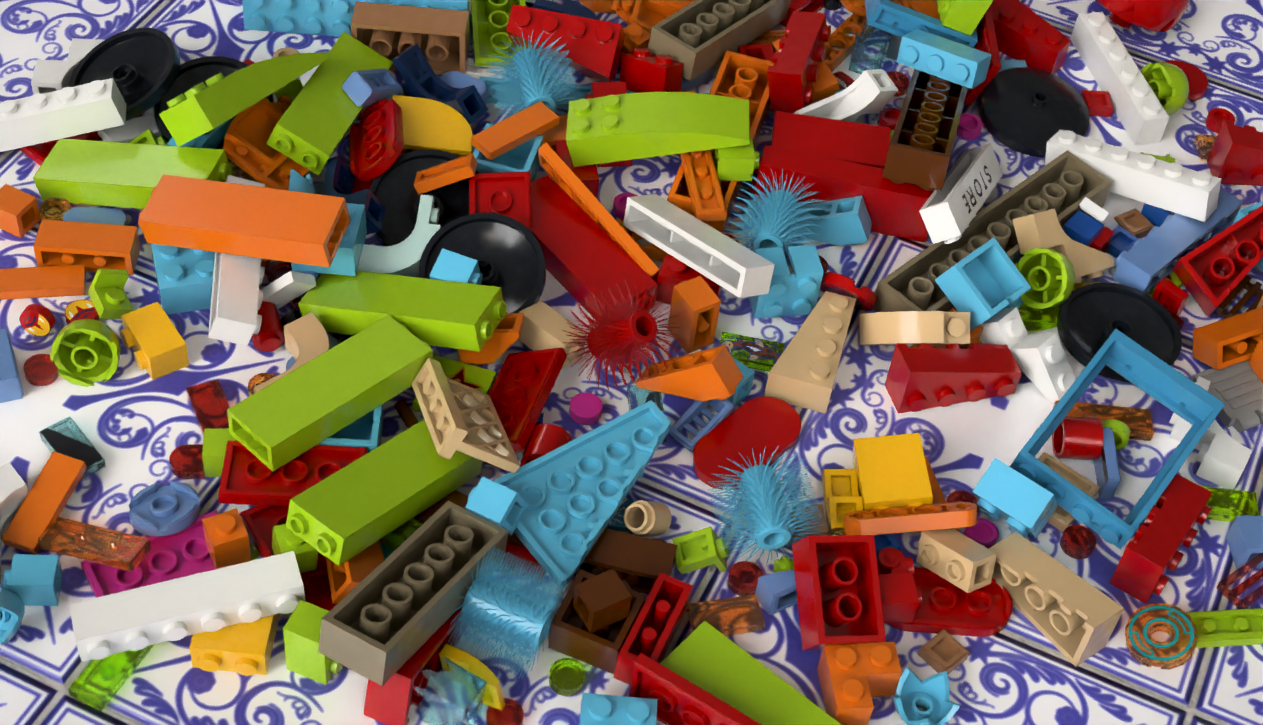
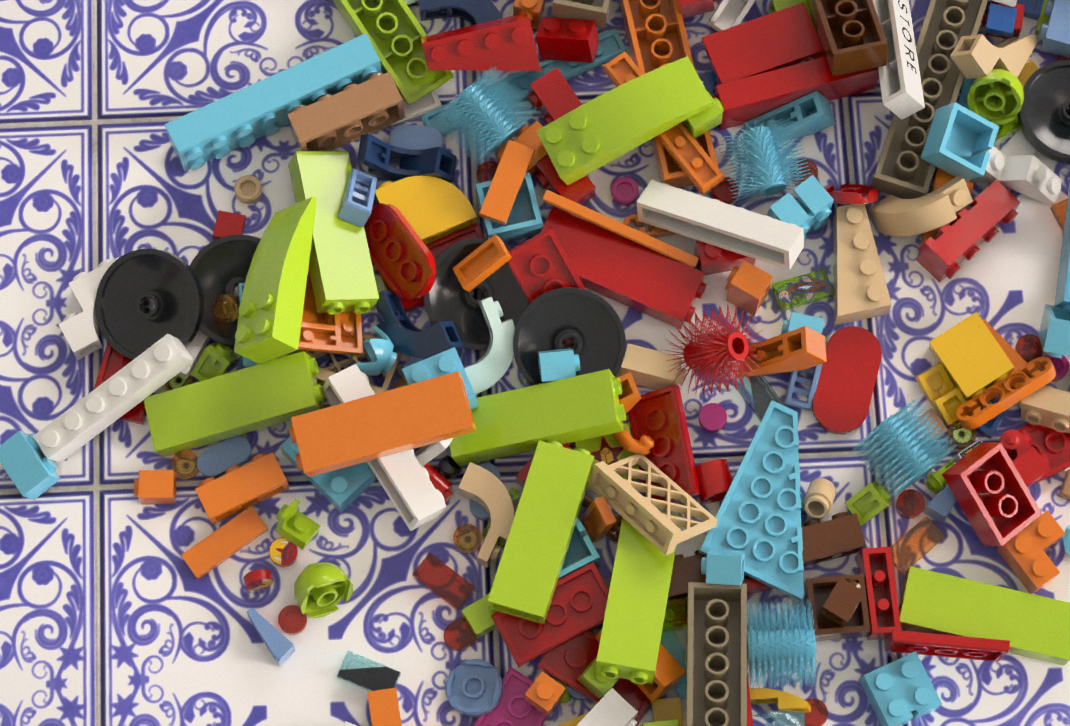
camera: 25 degrees left, 25 degrees up
yellow brick [119,302,189,380] -> none
clear neon green tile [549,658,586,696] -> none
none -> orange tile [580,496,616,543]
none -> orange arm [612,427,654,456]

